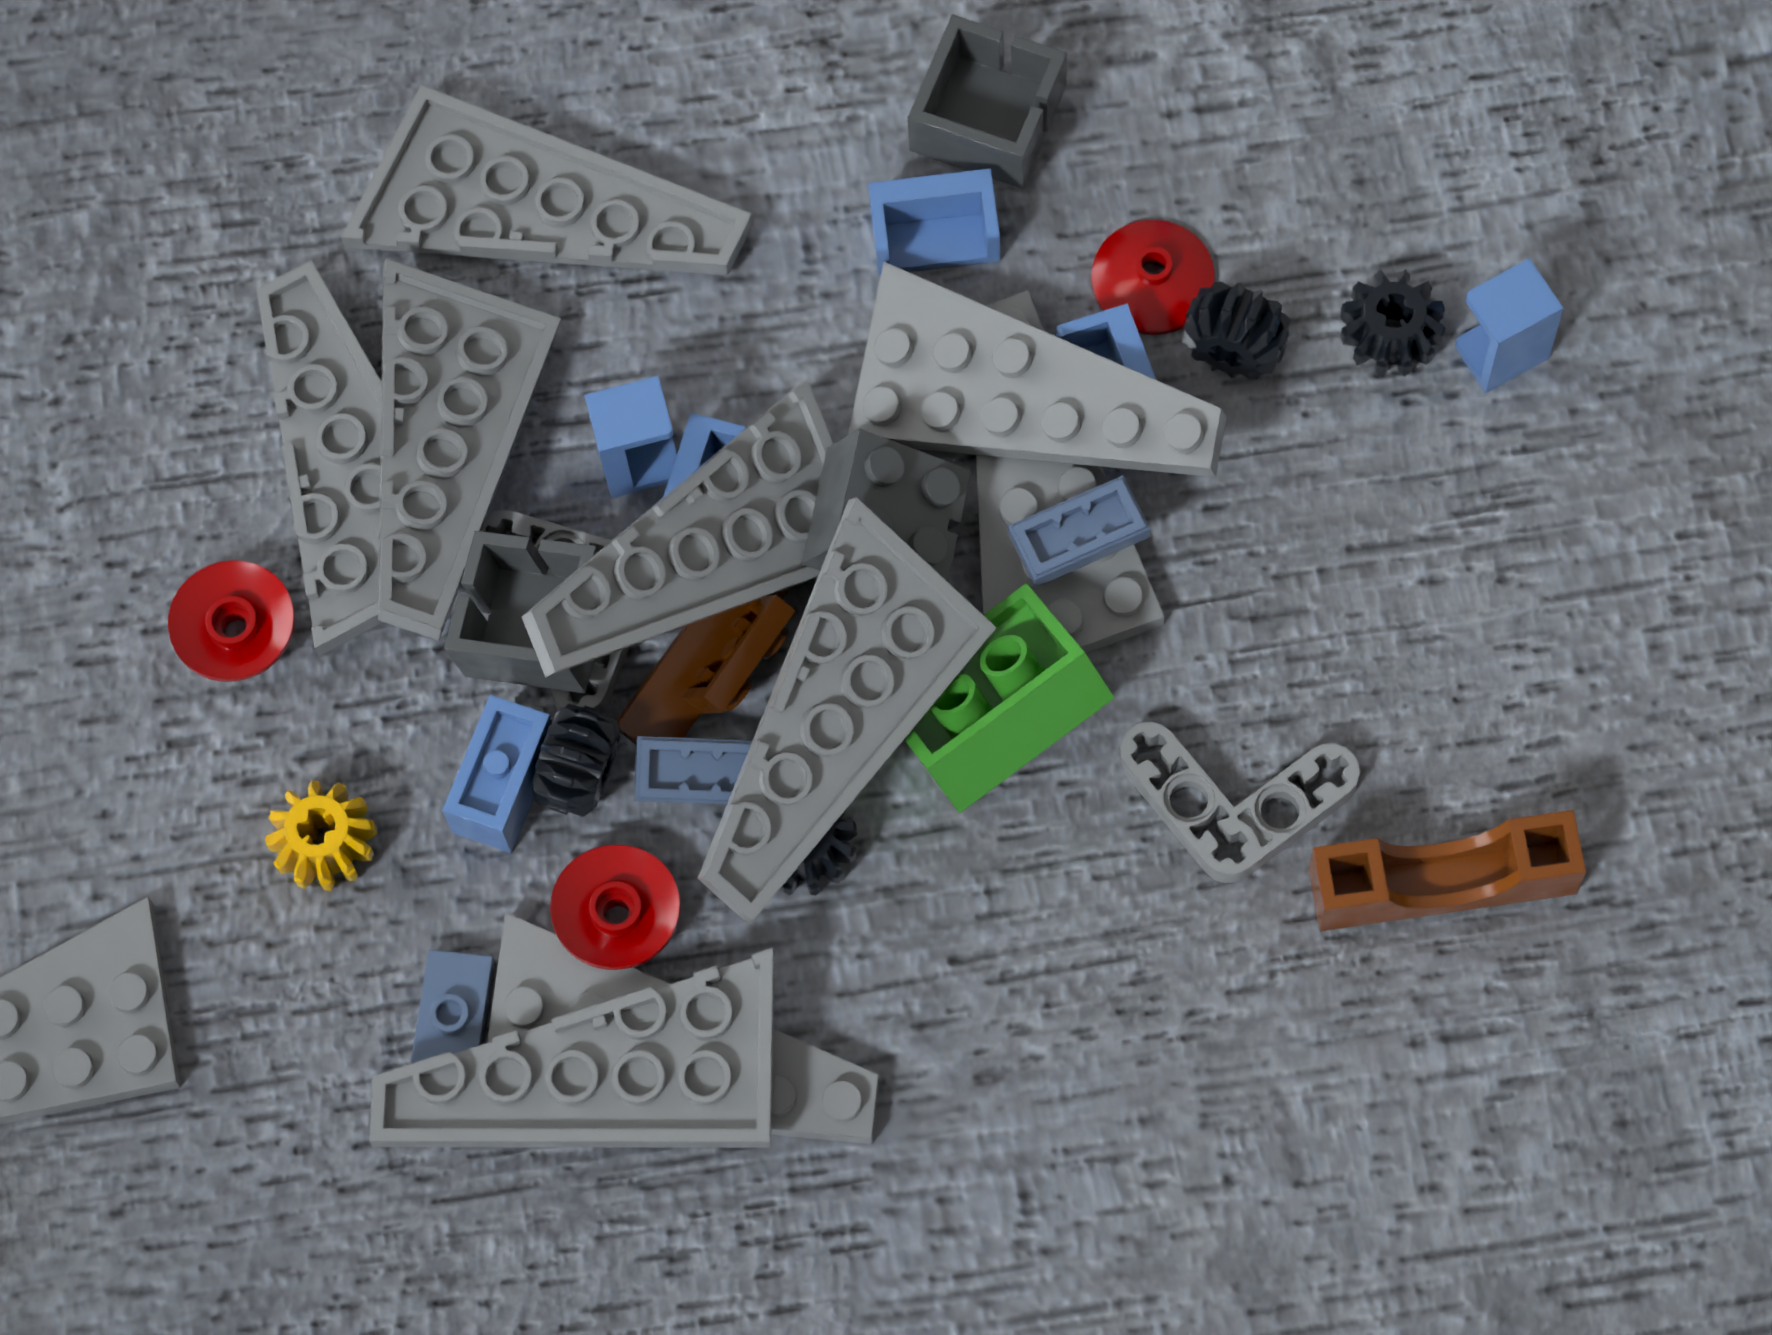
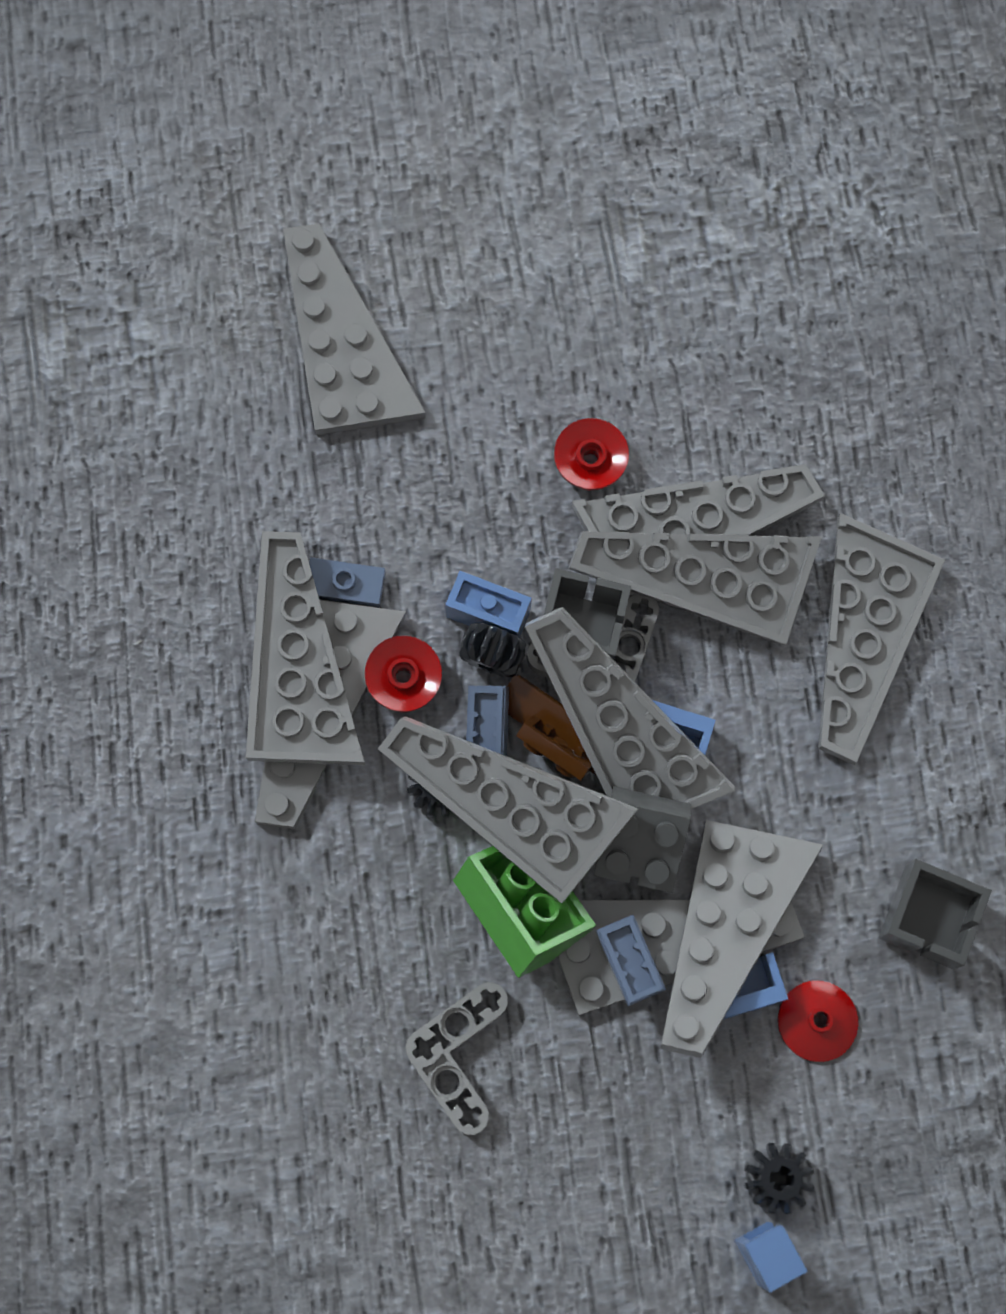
camera: 85 degrees right, 5 degrees up
yellow gear [265,780,377,892] -> none
medium blue panel [584,376,677,498] -> none
medium blue panel [868,168,1000,276] -> none
black gear [1181,281,1291,380] -> none
dark orange arch [1308,810,1586,932] -> none

